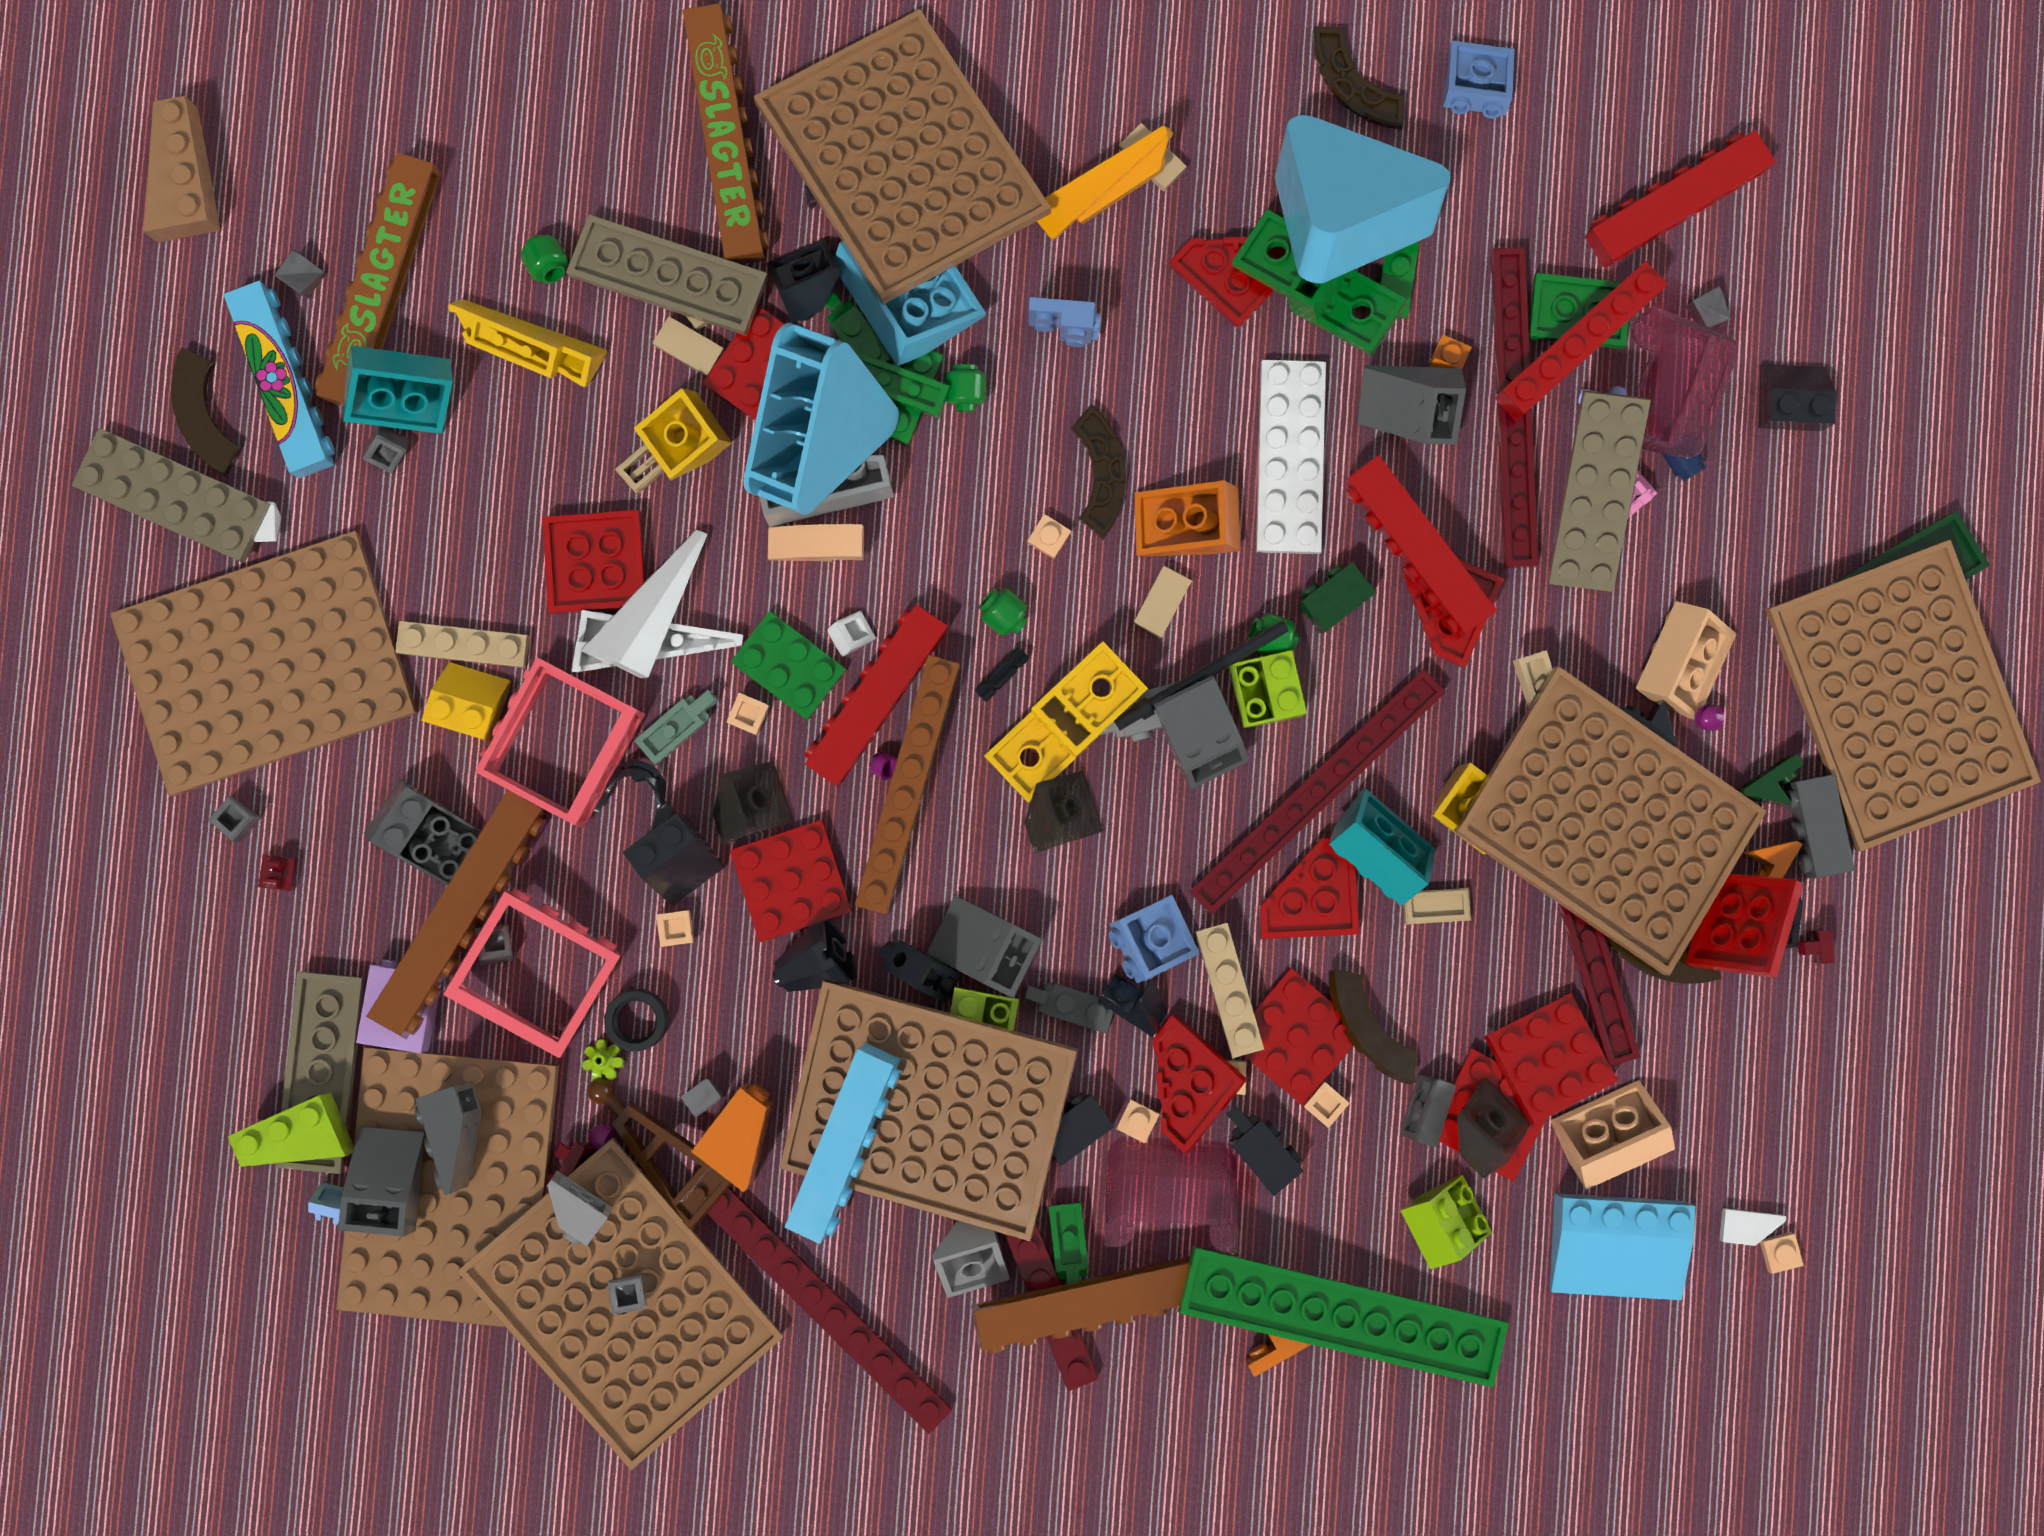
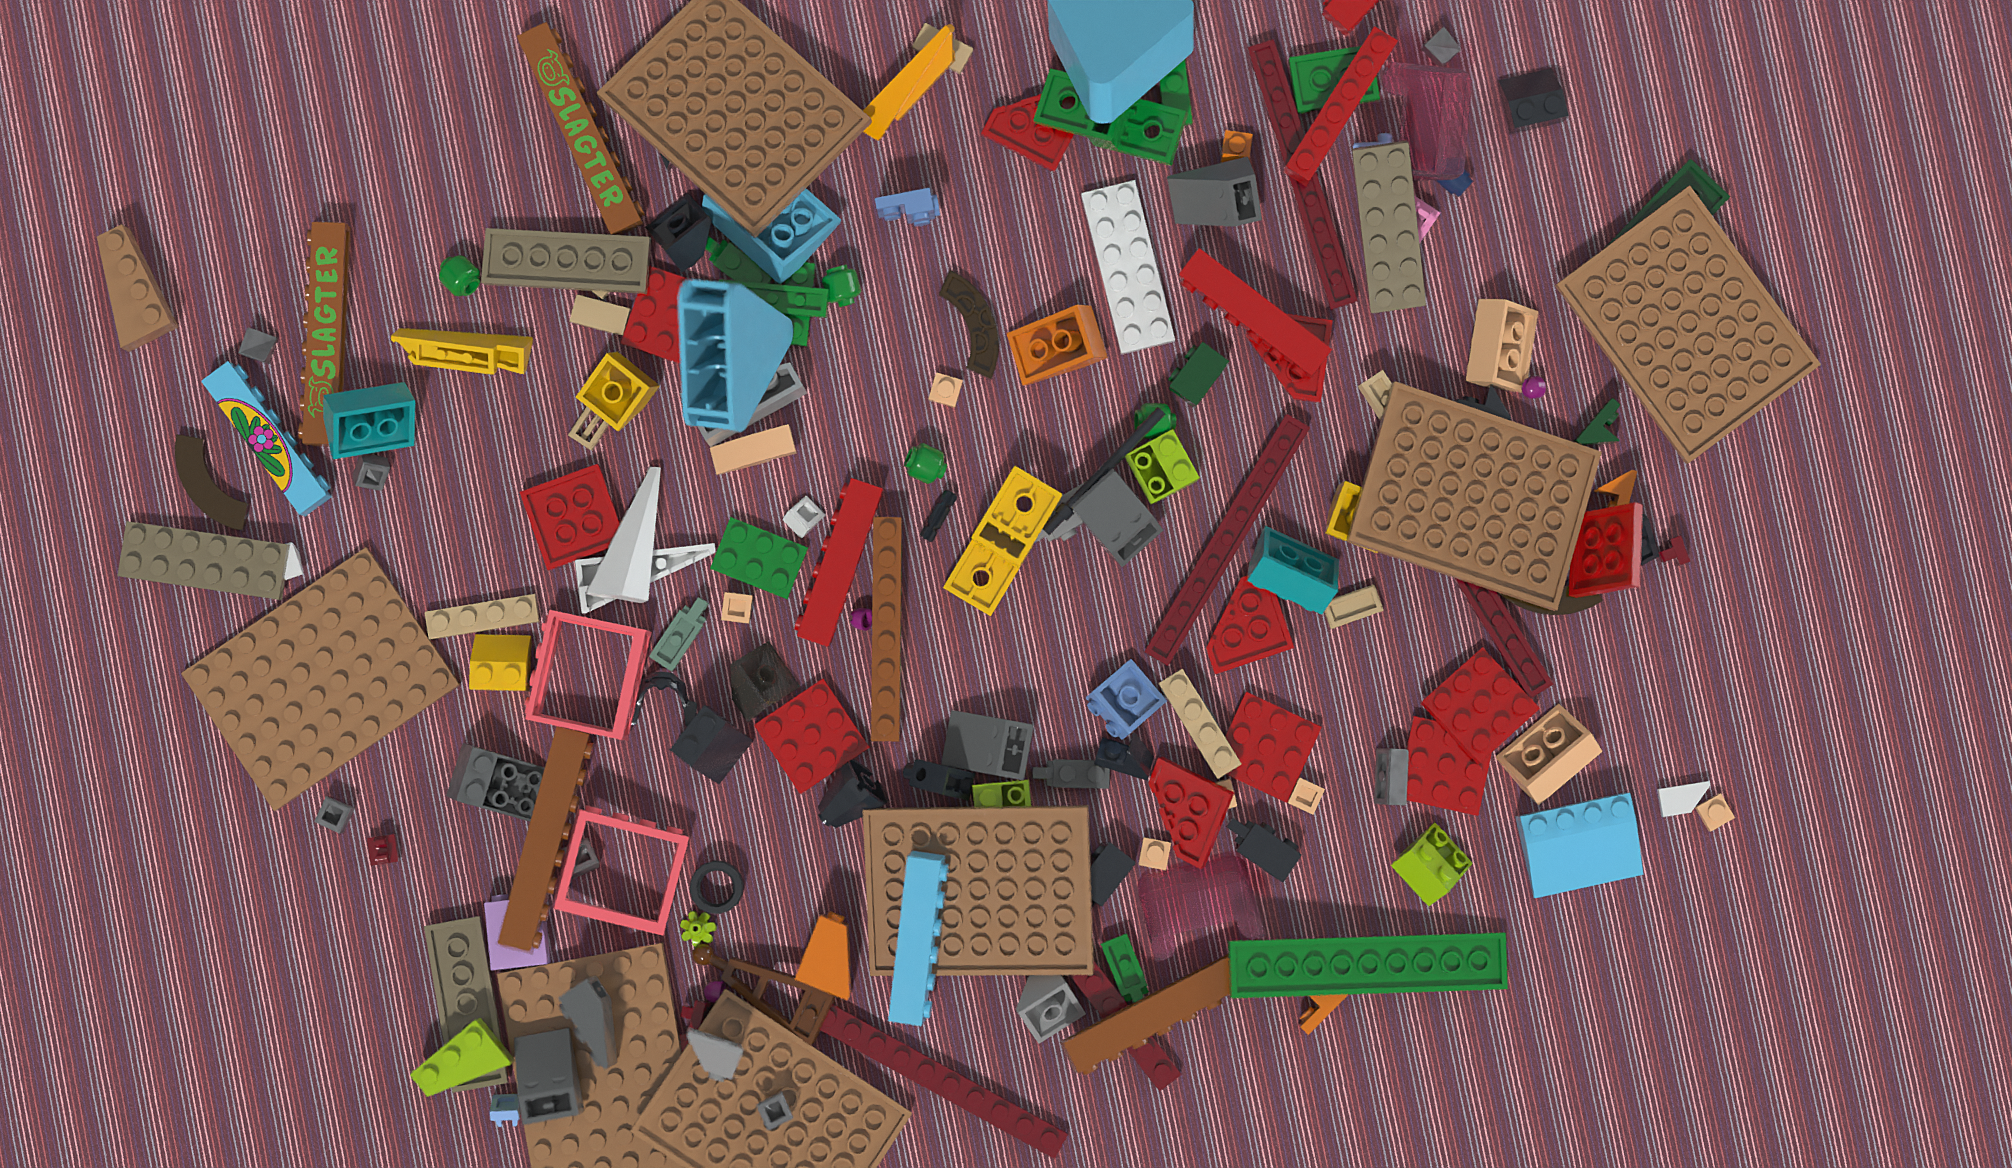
camera: 15 degrees left, 0 degrees up
light nougat plate [656,910,694,947] -> none
flat silver slope [681,1079,725,1116] -> none
clear smoke slope [1024,770,1103,854] -> none
tan tile [1133,566,1192,638] -> none
dark brown tile [1328,968,1416,1085] -> none
clear smoke slope [1457,1077,1531,1178] -> none
dark grey brick [1785,775,1855,878] -> none

